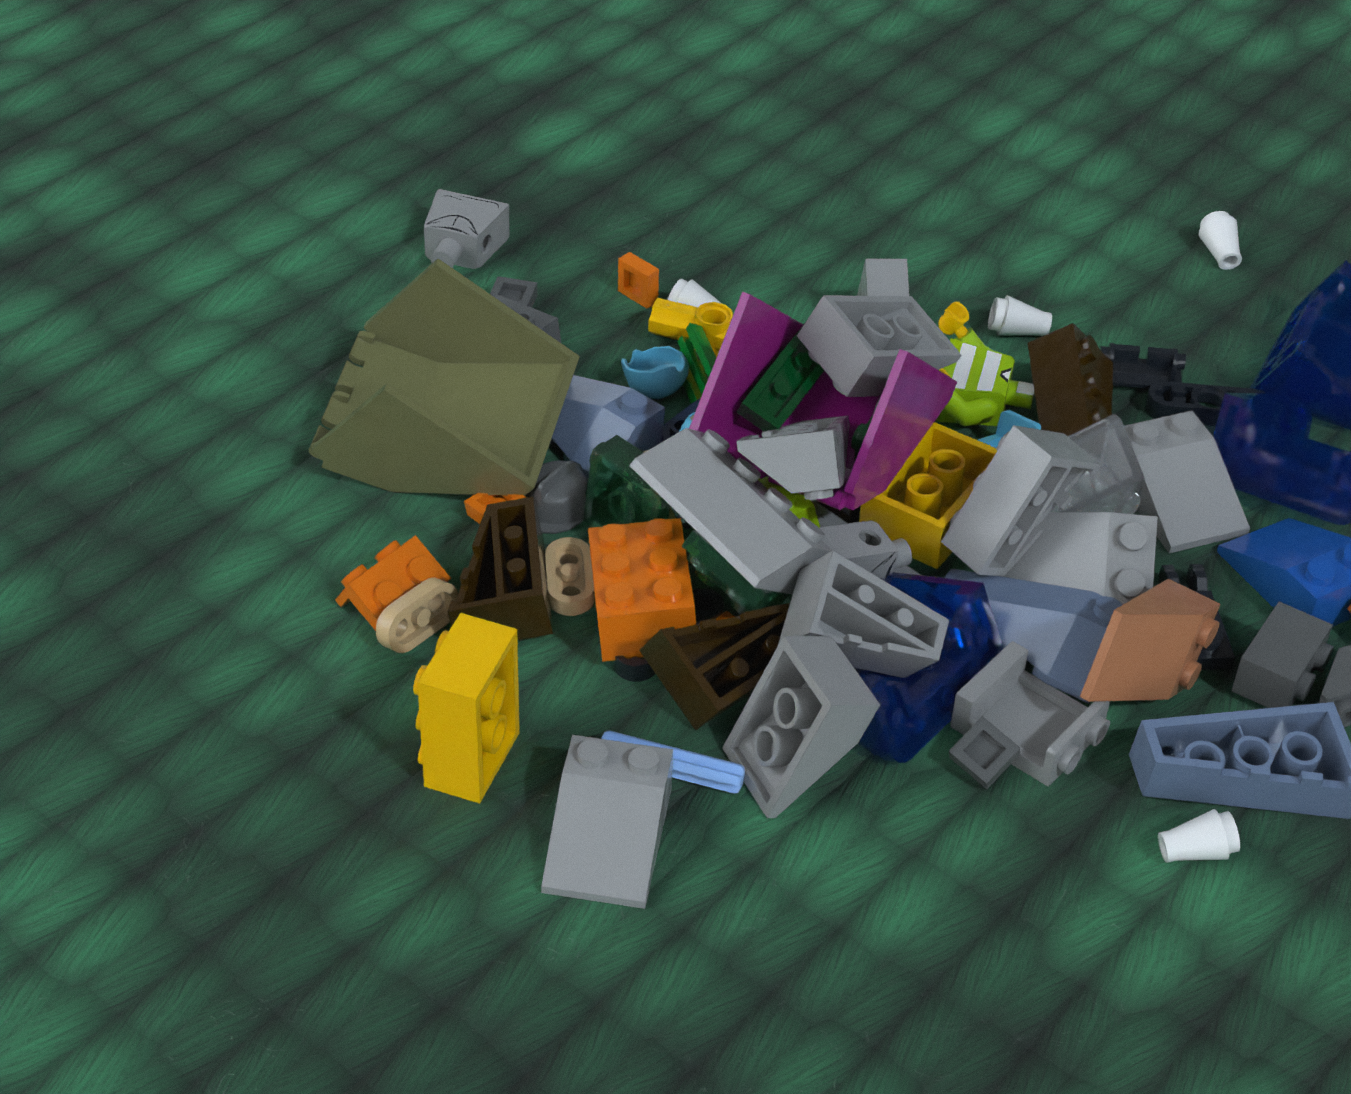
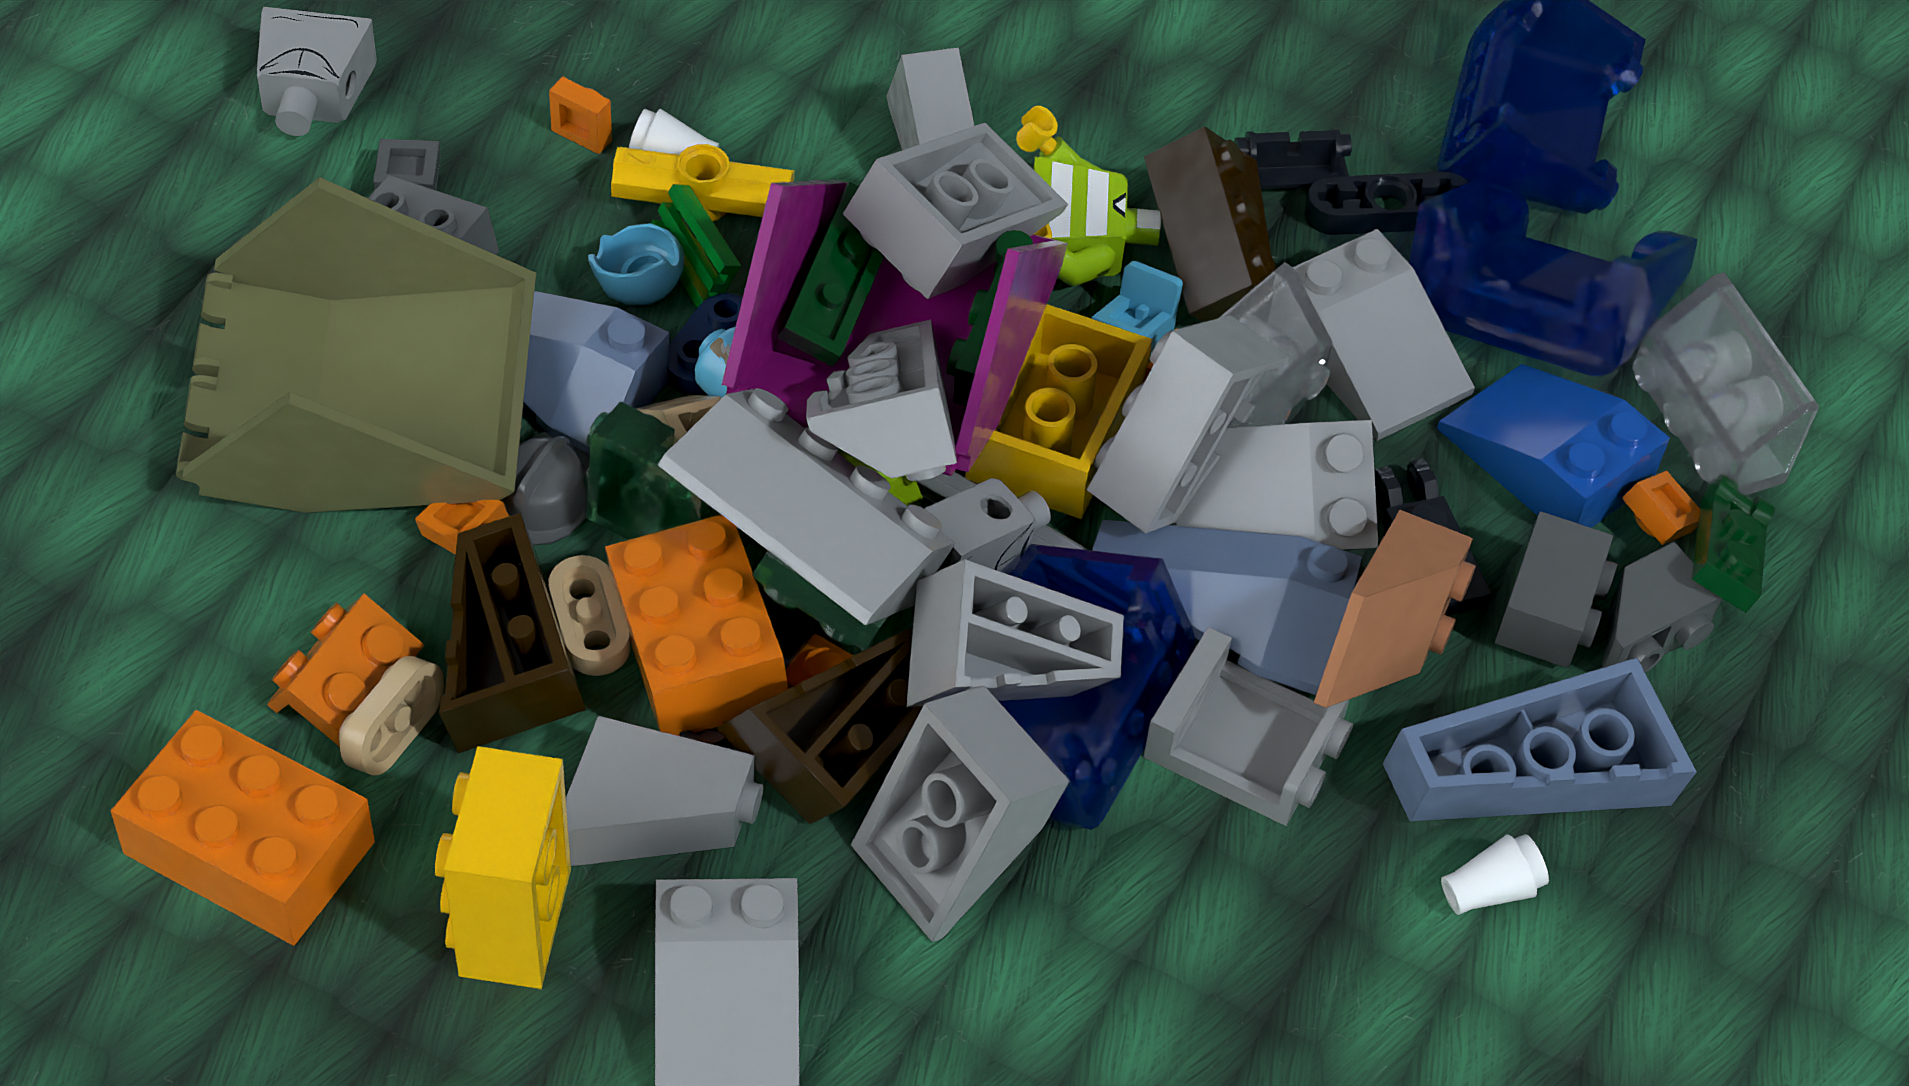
camera: 15 degrees left, 10 degrees up
light blue axle [601,730,745,794] -> none
dark grey plate [949,716,1020,789] -> none
white cone [988,295,1052,336] -> none
none -> orange brick [111,710,375,946]
none -> light grey slope [566,716,763,866]

